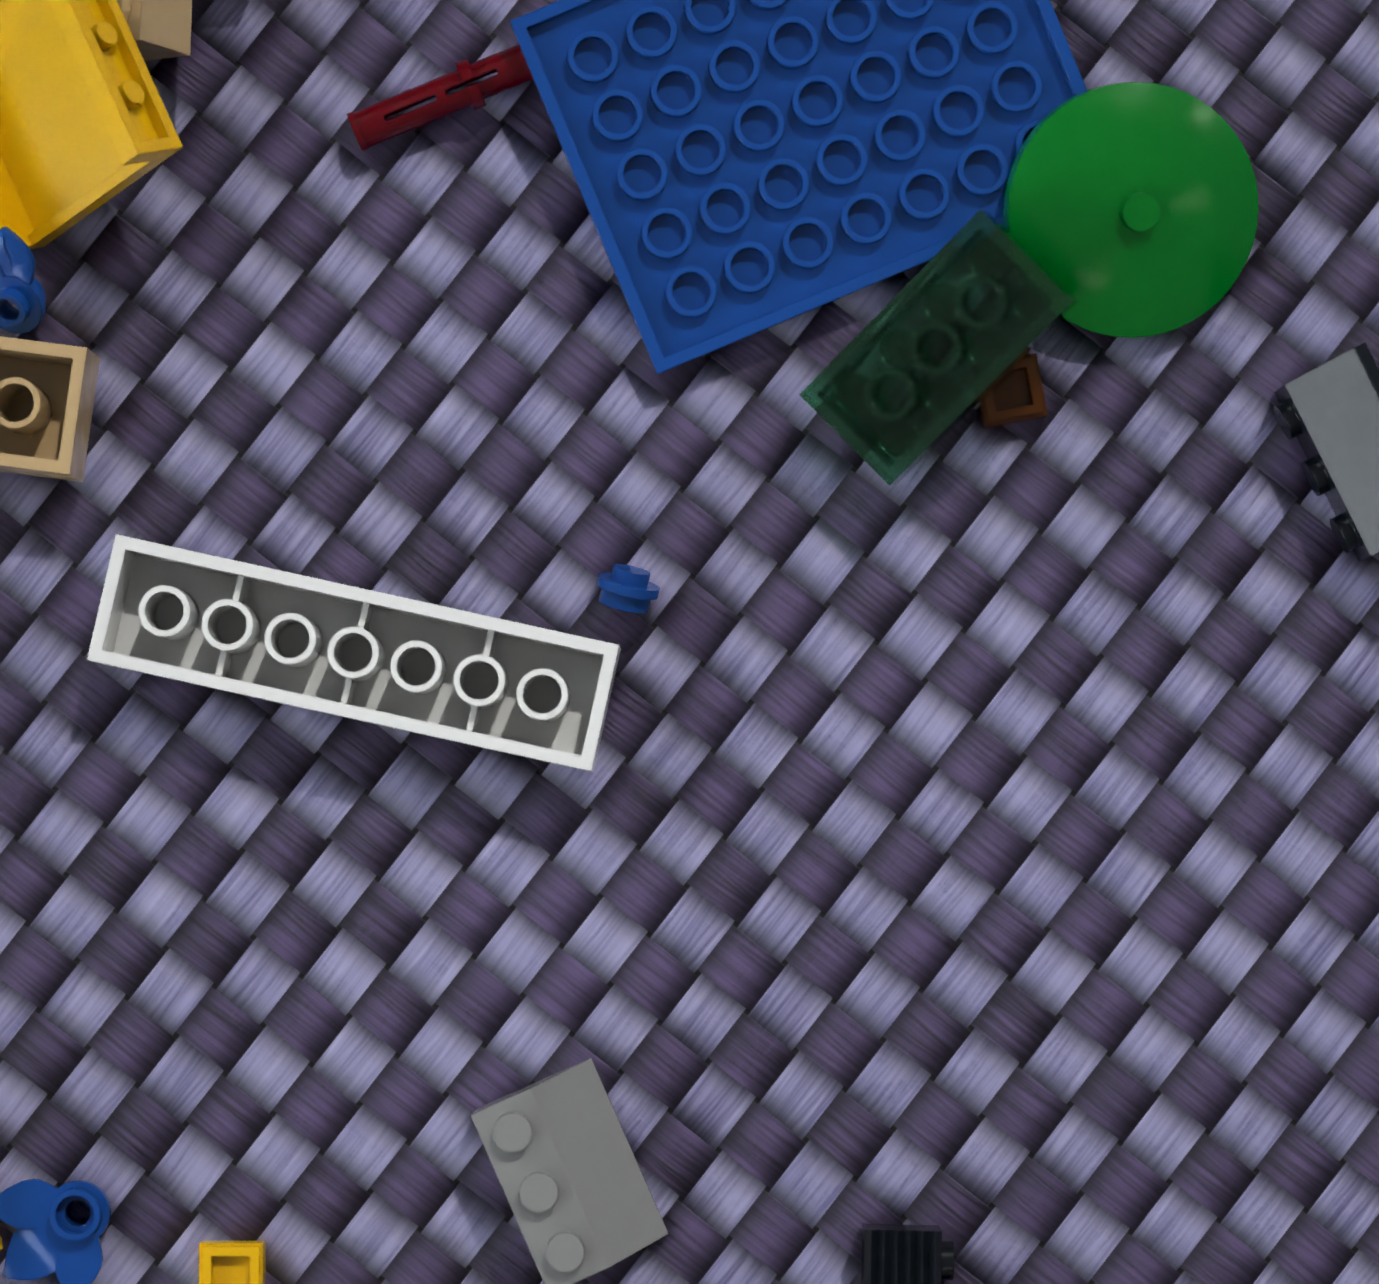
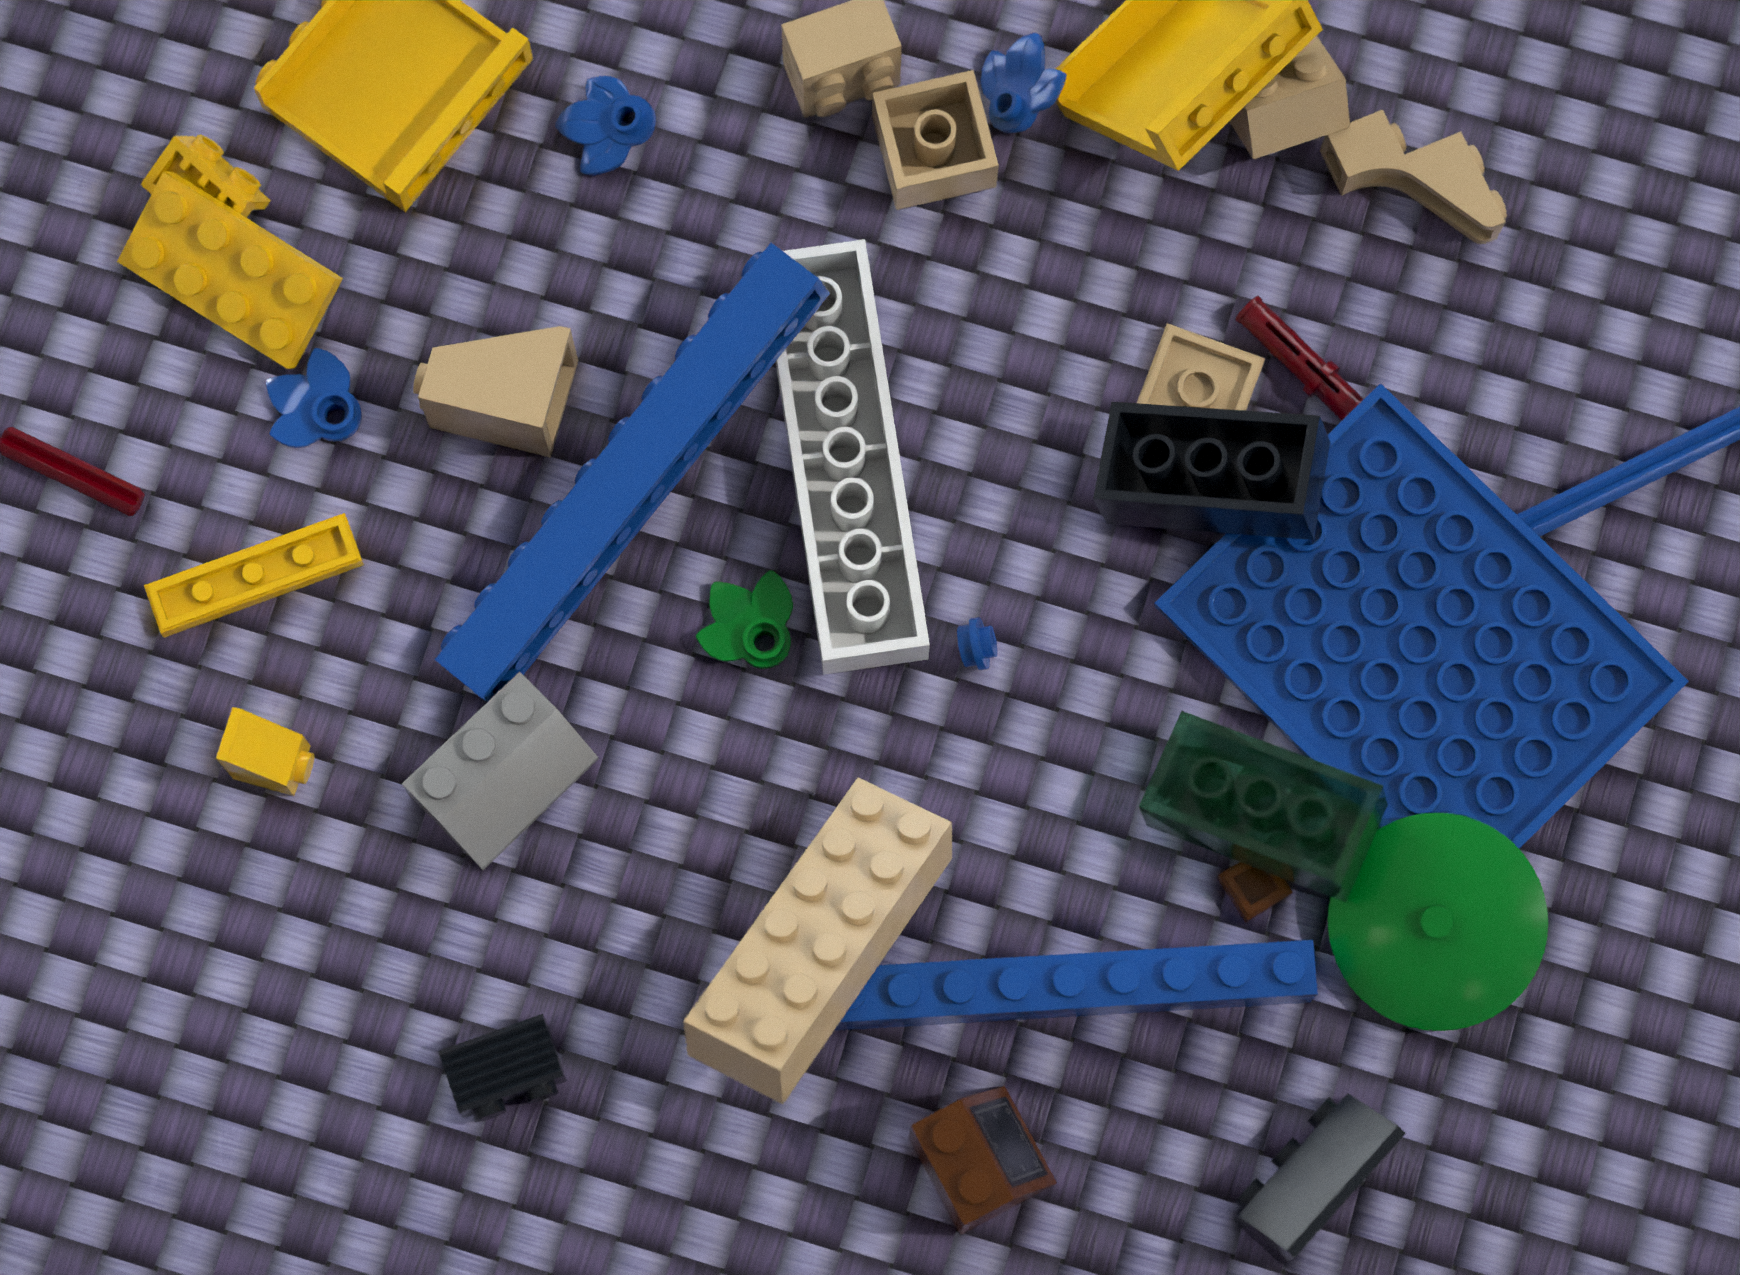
camera: 65 degrees right, 10 degrees down
none -> tan slope [413,326,578,458]
none -> blue brick [435,243,830,702]
none -> tan brick [683,778,952,1104]
none -> green plate [696,570,793,669]
none -> blue brick [834,940,1318,1031]
none -> reddish brown slope [909,1086,1057,1235]
none -> black brick [1093,402,1330,540]
none -> tan tile [1137,323,1265,411]

